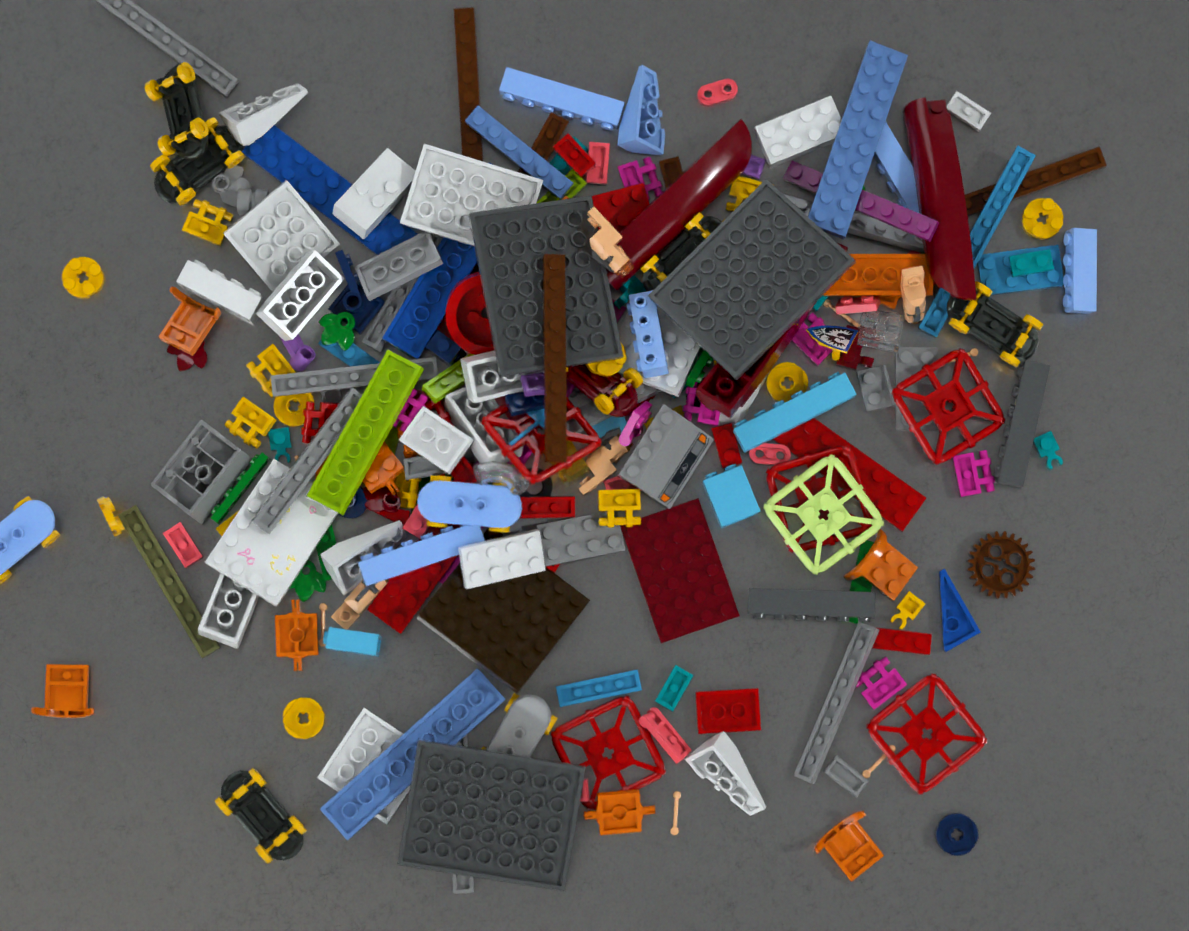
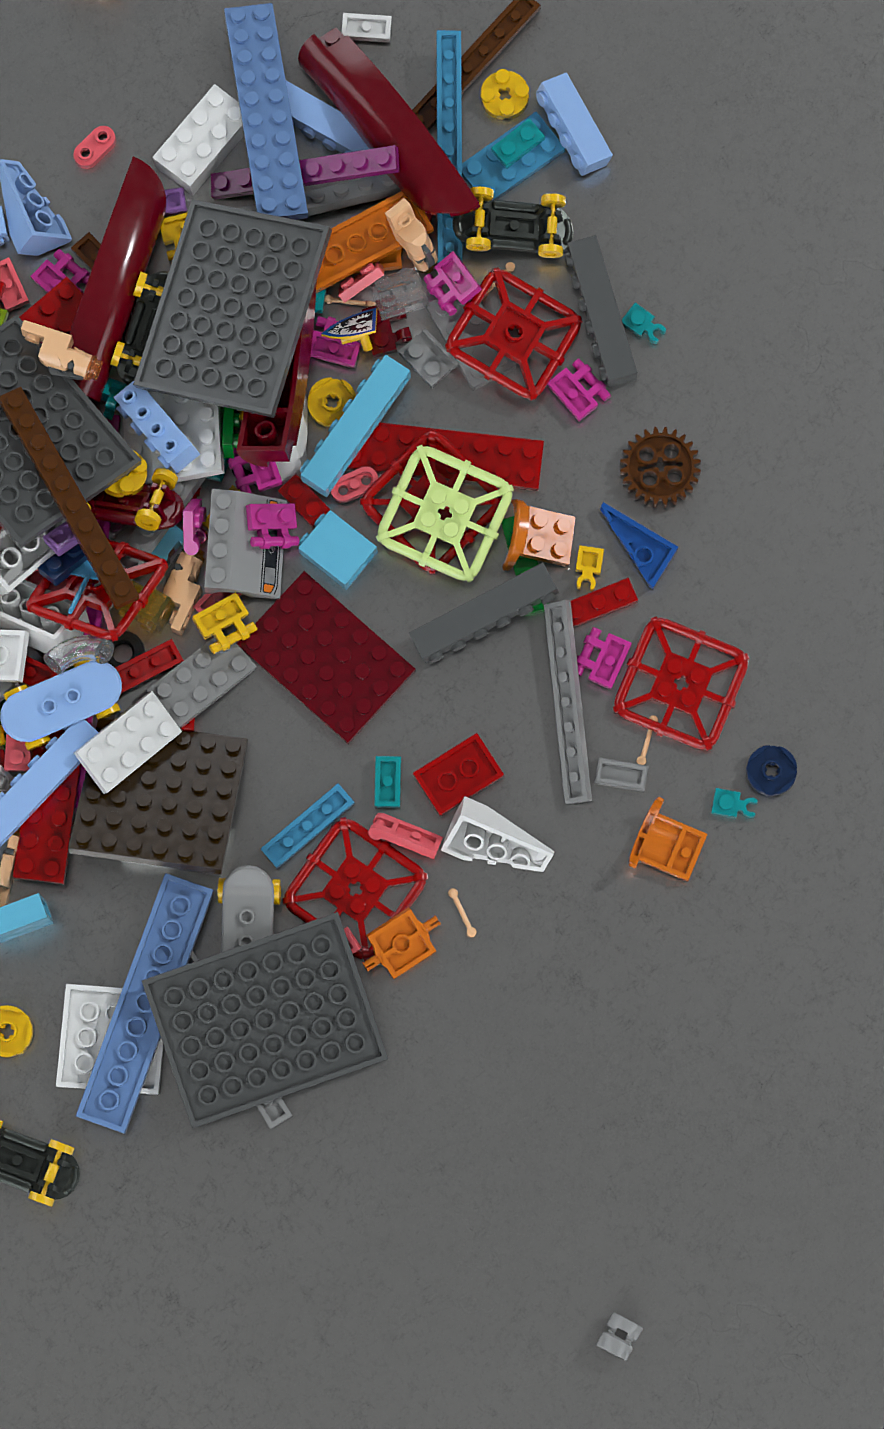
camera: 25 degrees left, 5 degrees down
none -> dark pink plate [246,504,299,549]
none -> dark pink plate [423,251,482,316]
none -> teal plate [711,788,758,819]

